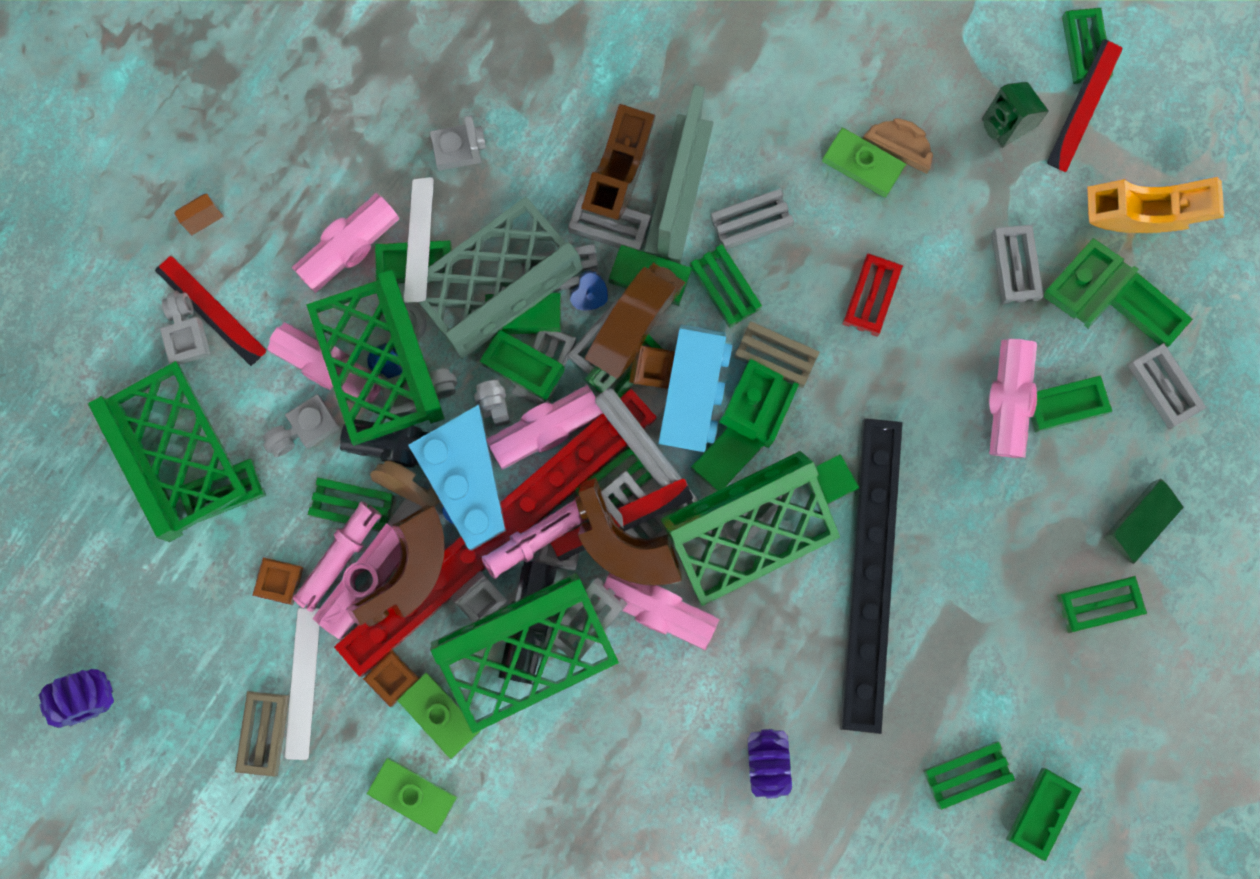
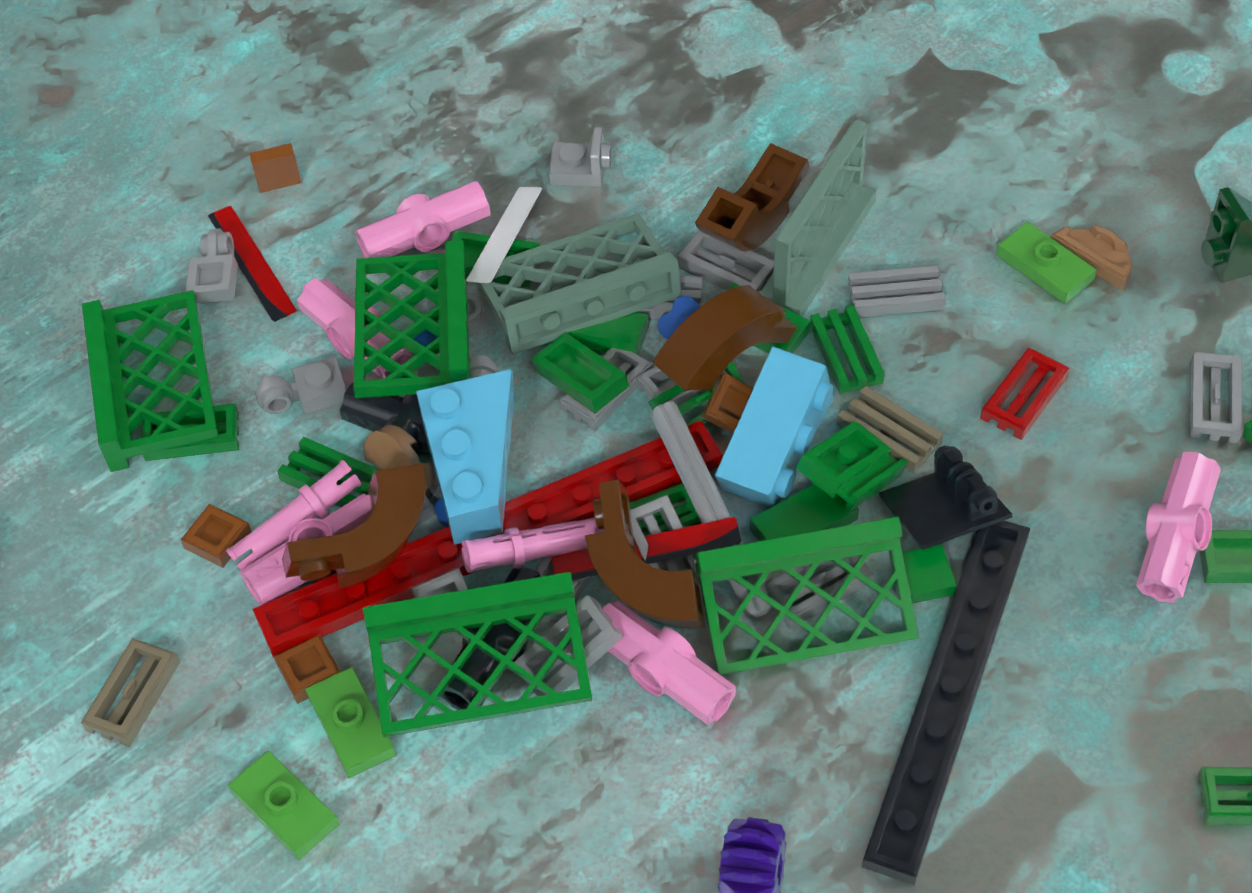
camera: 20 degrees right, 25 degrees down
white sticker [285,607,320,760] -> none
light grey plate [474,378,511,427] -> none
bright pink piece [487,385,603,470] -> none
none -> black hinge [879,445,1012,550]

